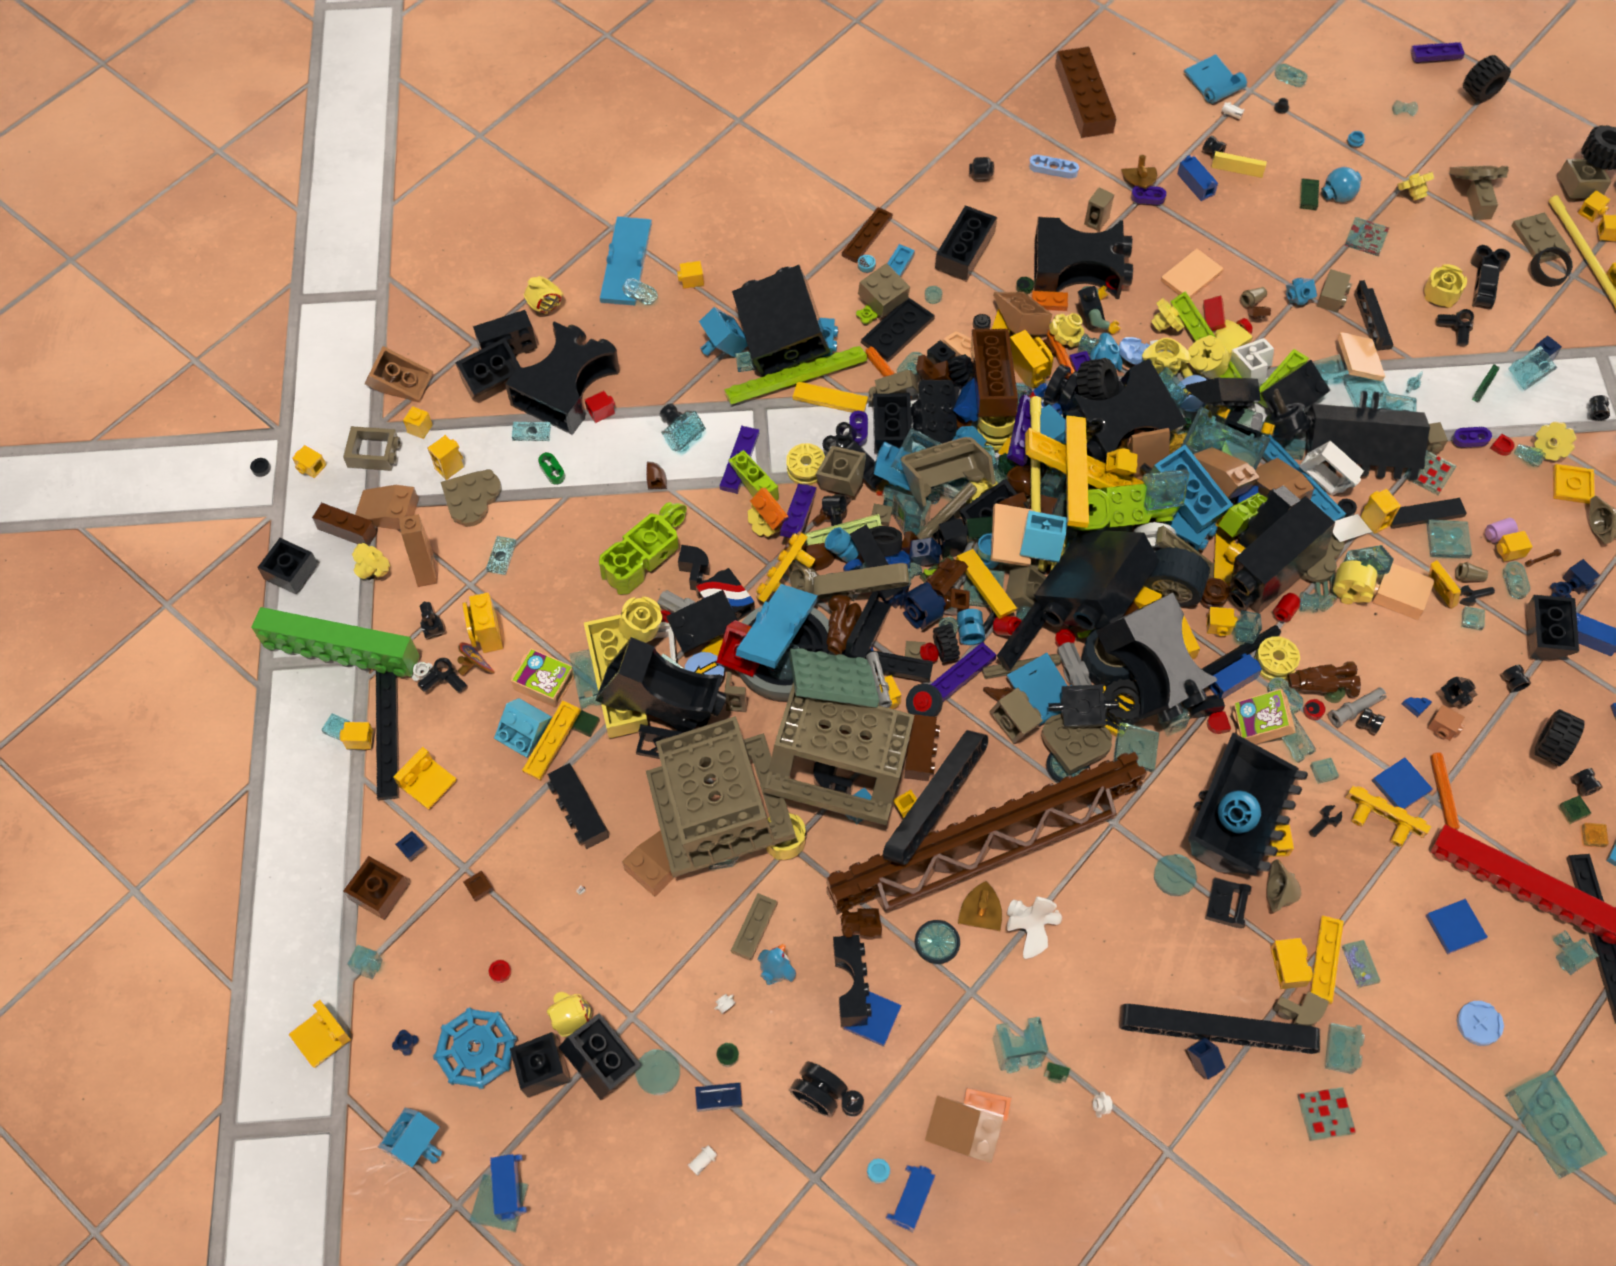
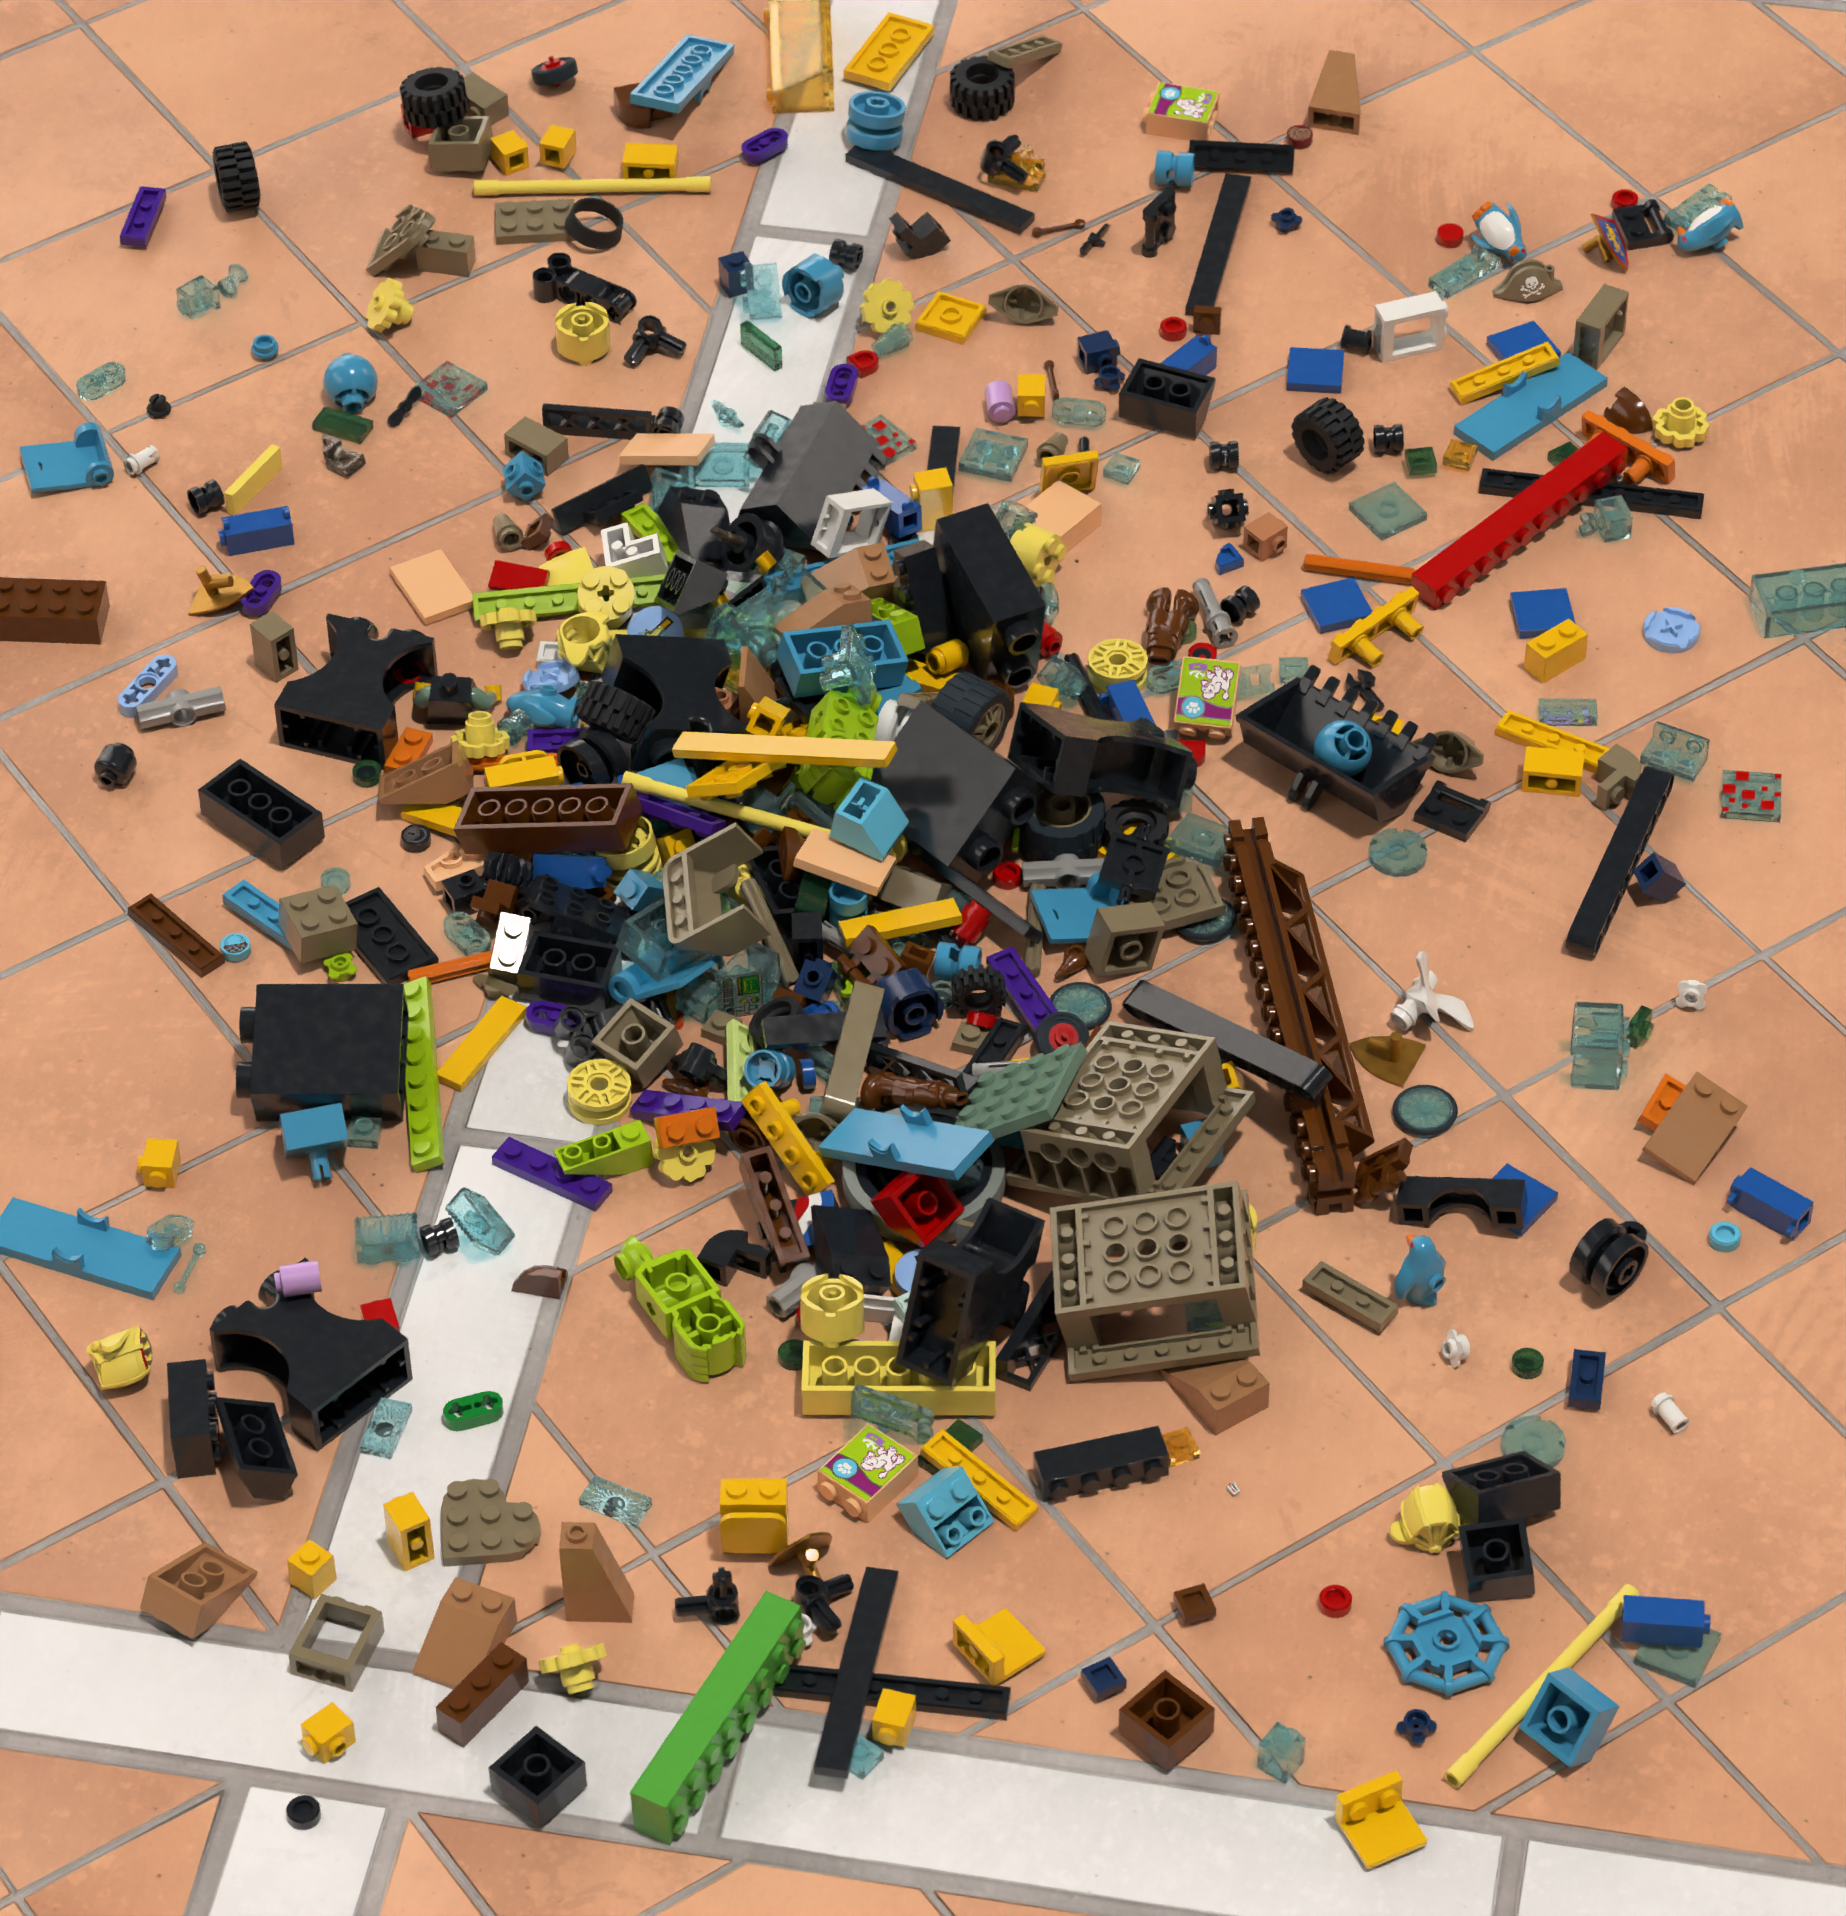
camera: 75 degrees left, 15 degrees down
none -> light grey piece [135,686,226,729]
none -> clear light blue hinge [173,1243,206,1294]
none -> clear light blue brick [176,275,221,319]
none -> lavender brick [274,1260,322,1297]
none -> clear smoke slope [322,435,366,478]
none -> clear light blue brick [354,1212,420,1265]
none -> black piece [387,386,422,426]
none -> black bracket [551,464,653,534]
none -> black wheel [651,406,684,434]
none -> reddish brown slope [739,1146,810,1267]
none -> dark azure brick [782,254,844,317]
none -> black tile [814,1566,899,1779]
none -> blue brick [860,476,922,538]
none -> clear light blue wheel [1050,982,1112,1030]
none -> clear yellow plate [1162,1427,1200,1467]
none -> clear light blue tile [1349,482,1427,541]
none -> light yellow piece [1444,1584,1640,1788]
none -> yellow brick [1524,619,1588,683]

